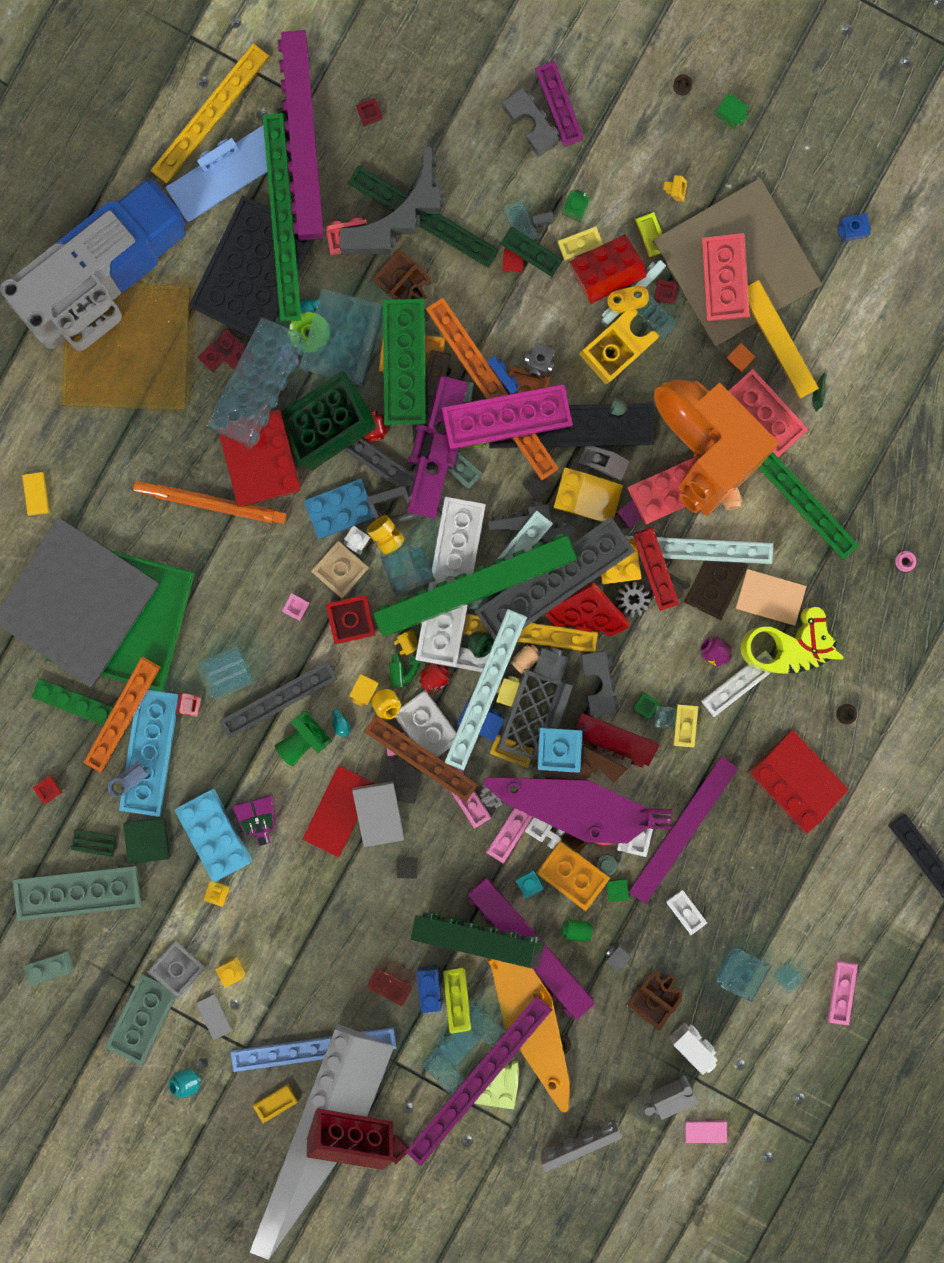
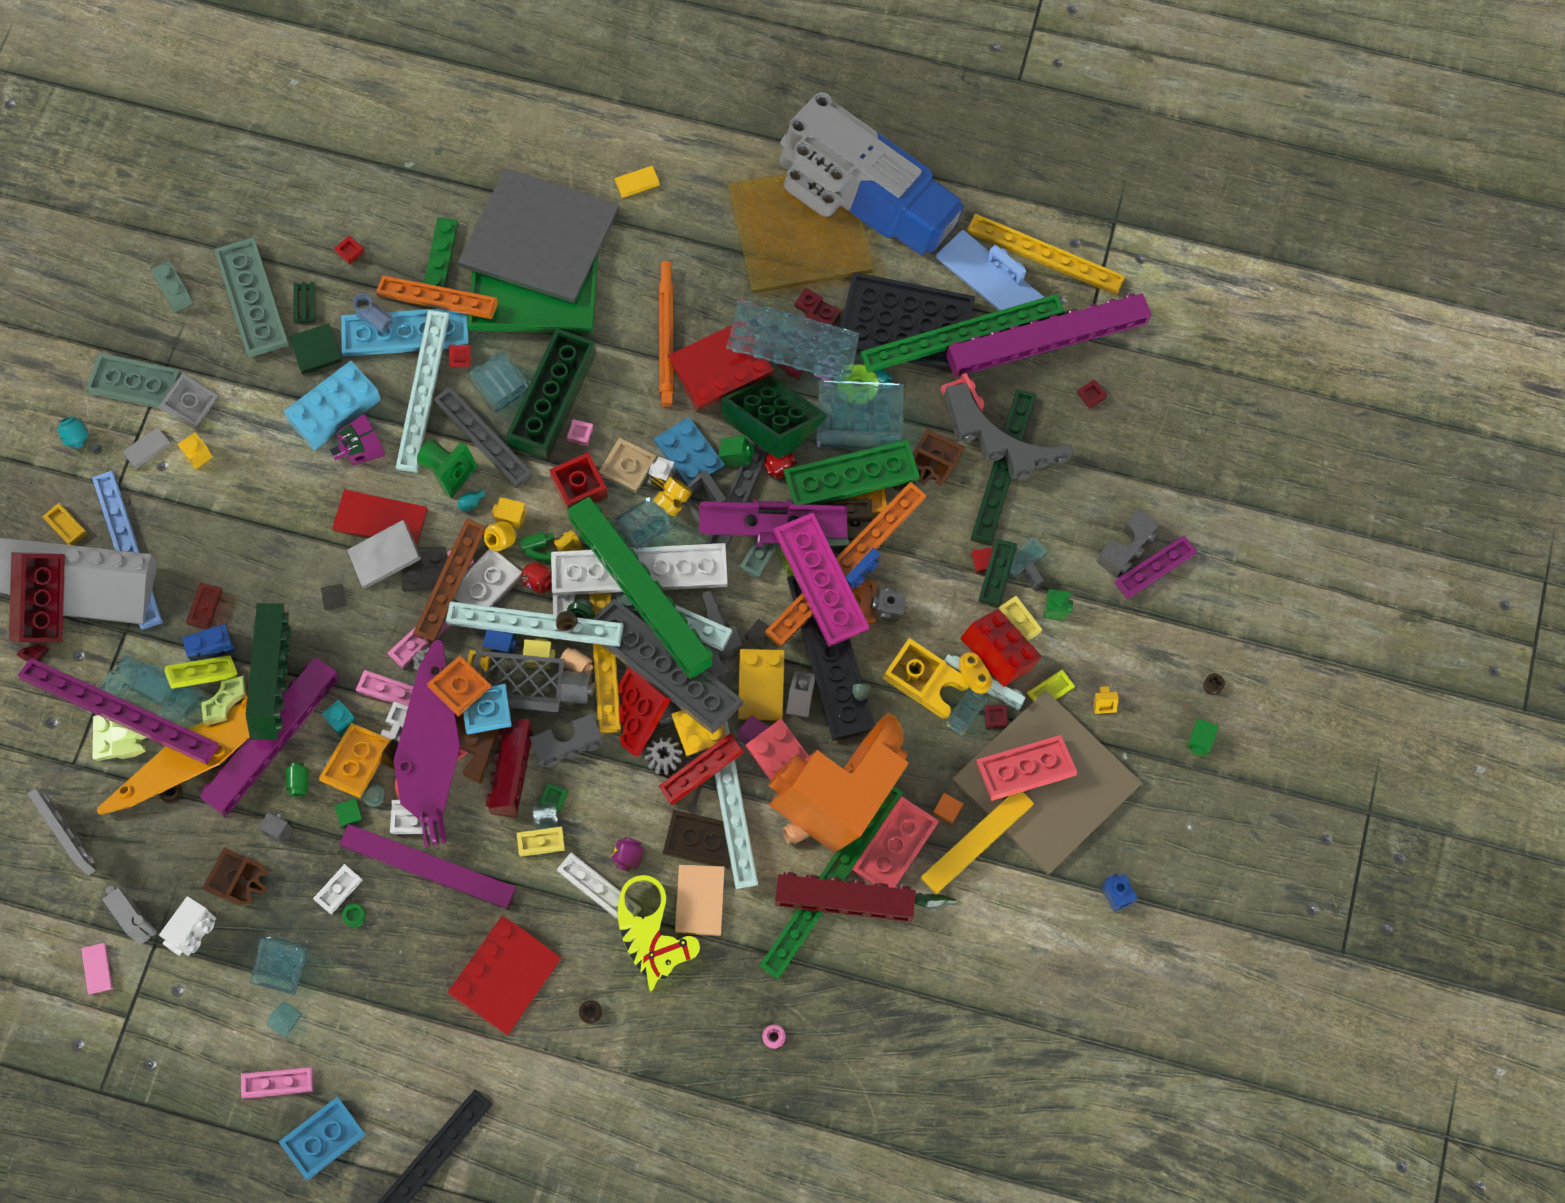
camera: 75 degrees right, 20 degrees down
yellow tile [204,880,230,907] -> none
none -> yellowish green tile [201,676,247,726]
none -> dark azure plate [279,1096,366,1181]
none -> green tile [342,903,366,928]
none -> light aqua tile [396,310,450,473]
none -> orange tile [427,655,491,717]
none -> dark green brick [506,328,597,460]
none -> dark brown plate [555,611,578,631]
none -> green brick [718,435,754,468]
none -> dark red brick [775,872,916,923]

